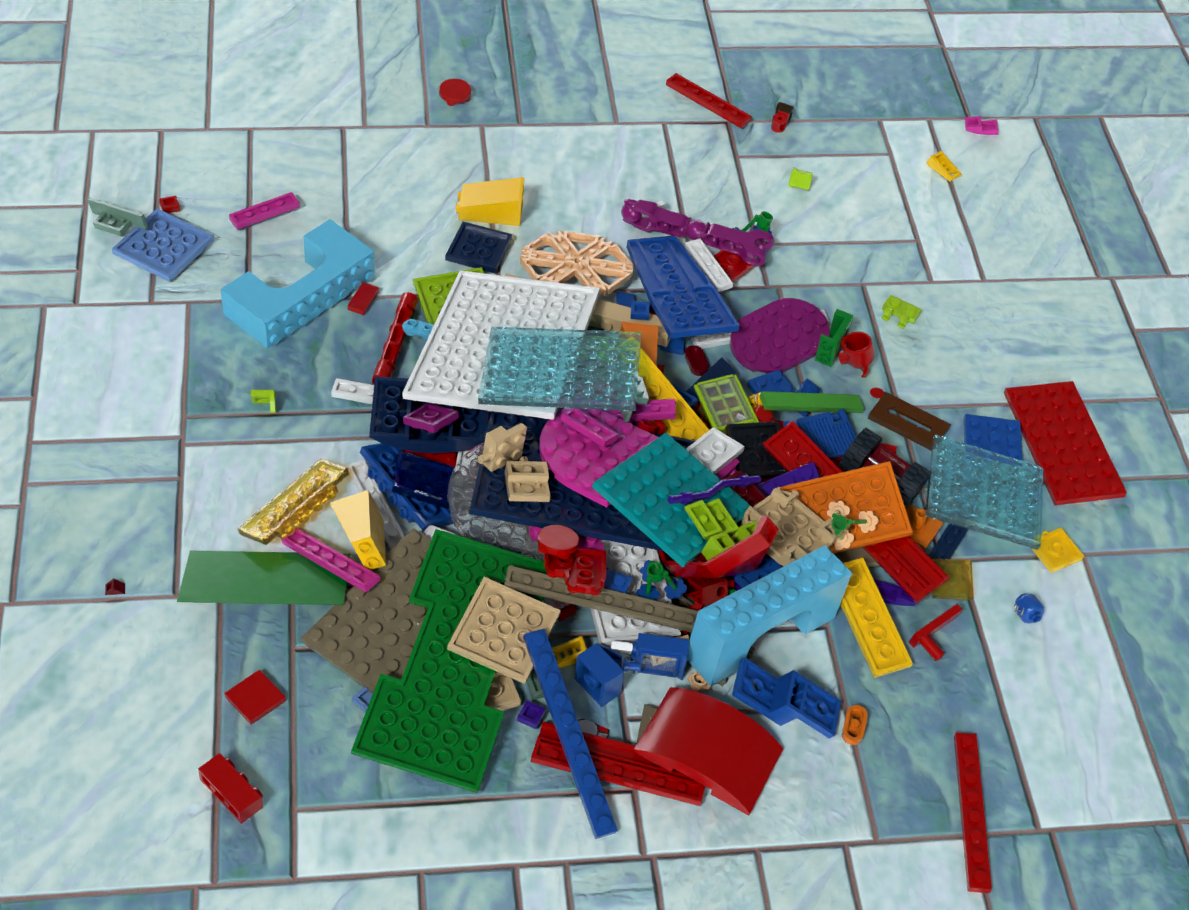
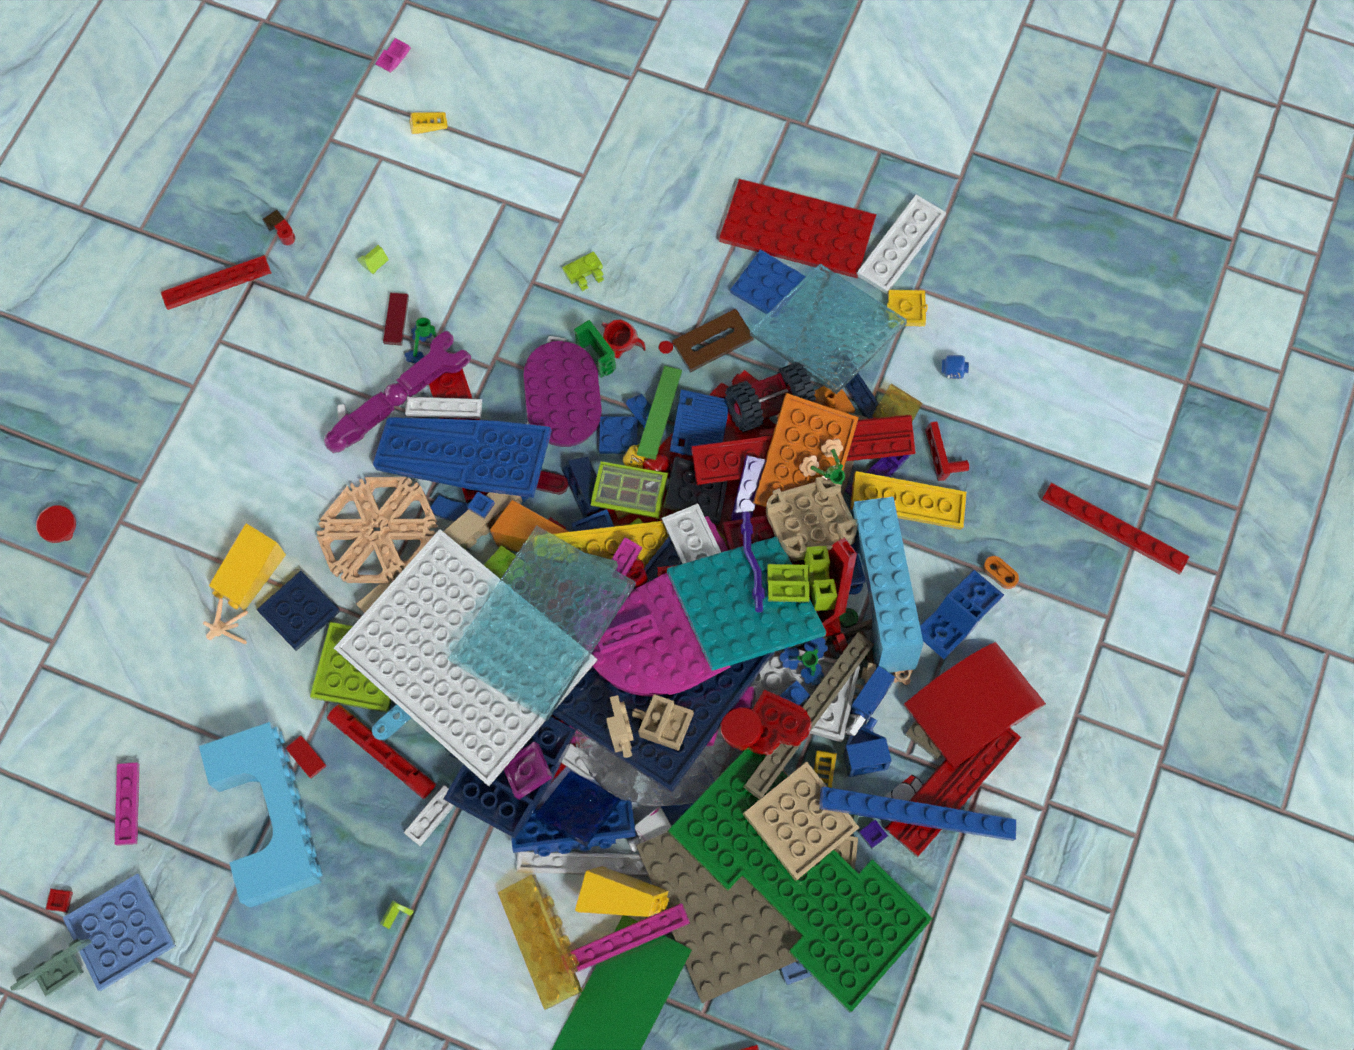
camera: 55 degrees left, 20 degrees up
none -> light nougat plant [203,598,248,644]
none -> dark red tile [383,293,409,346]
none -> white plate [857,195,946,294]

